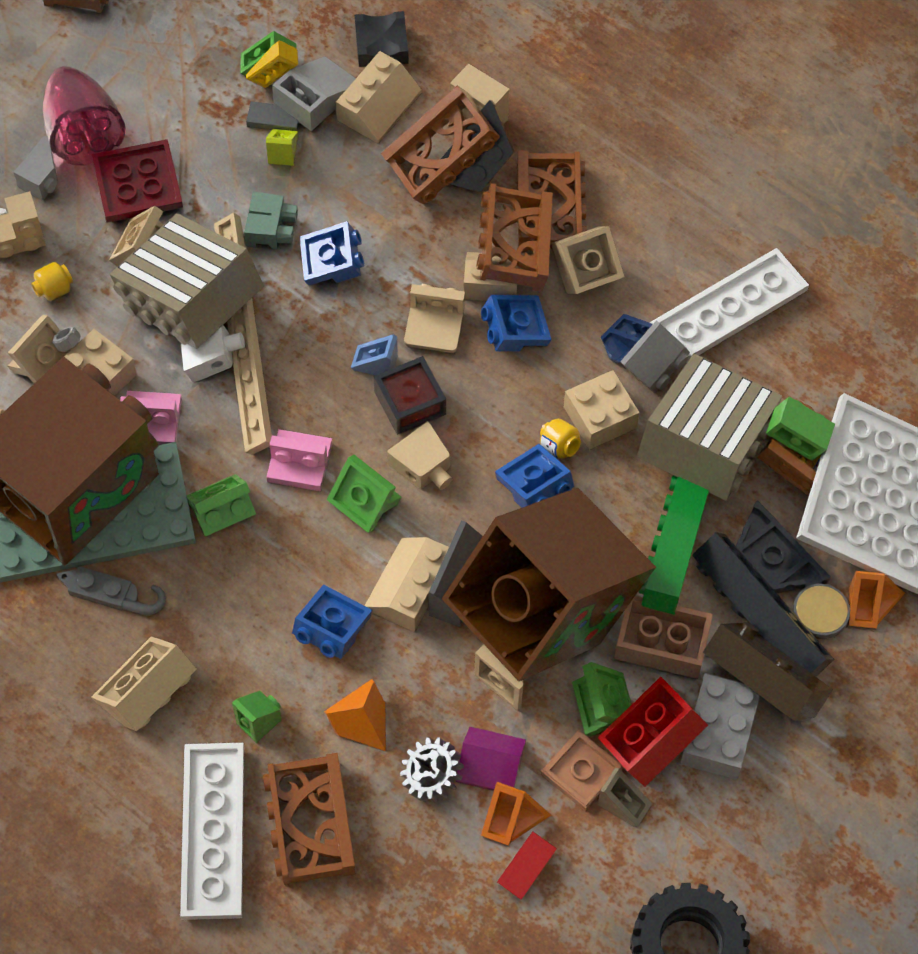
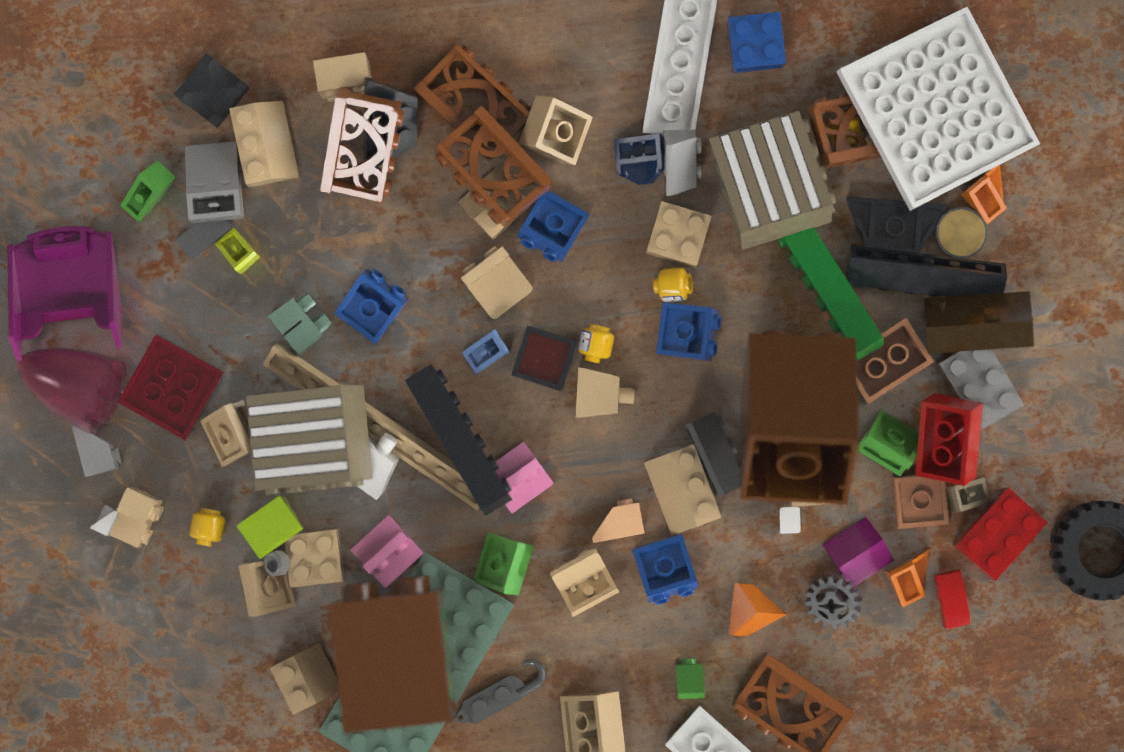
camera: 45 degrees left, 25 degrees up
yellow slope [246,40,298,88] -> none
bright green bracket [327,455,402,533] -> none
bright green brick [766,397,835,461] -> none
none -> magenta windscreen [7,226,122,361]
none -> lime slope [237,495,303,559]
none -> black brick [405,364,512,516]
none -> tan bracket [550,549,619,617]
none -> yellow head [578,324,615,363]
none -> light nougat slope [592,498,644,543]
none -> blue piece [726,12,786,73]
none -> white slope [778,507,800,534]
none -> red brick [953,487,1048,581]

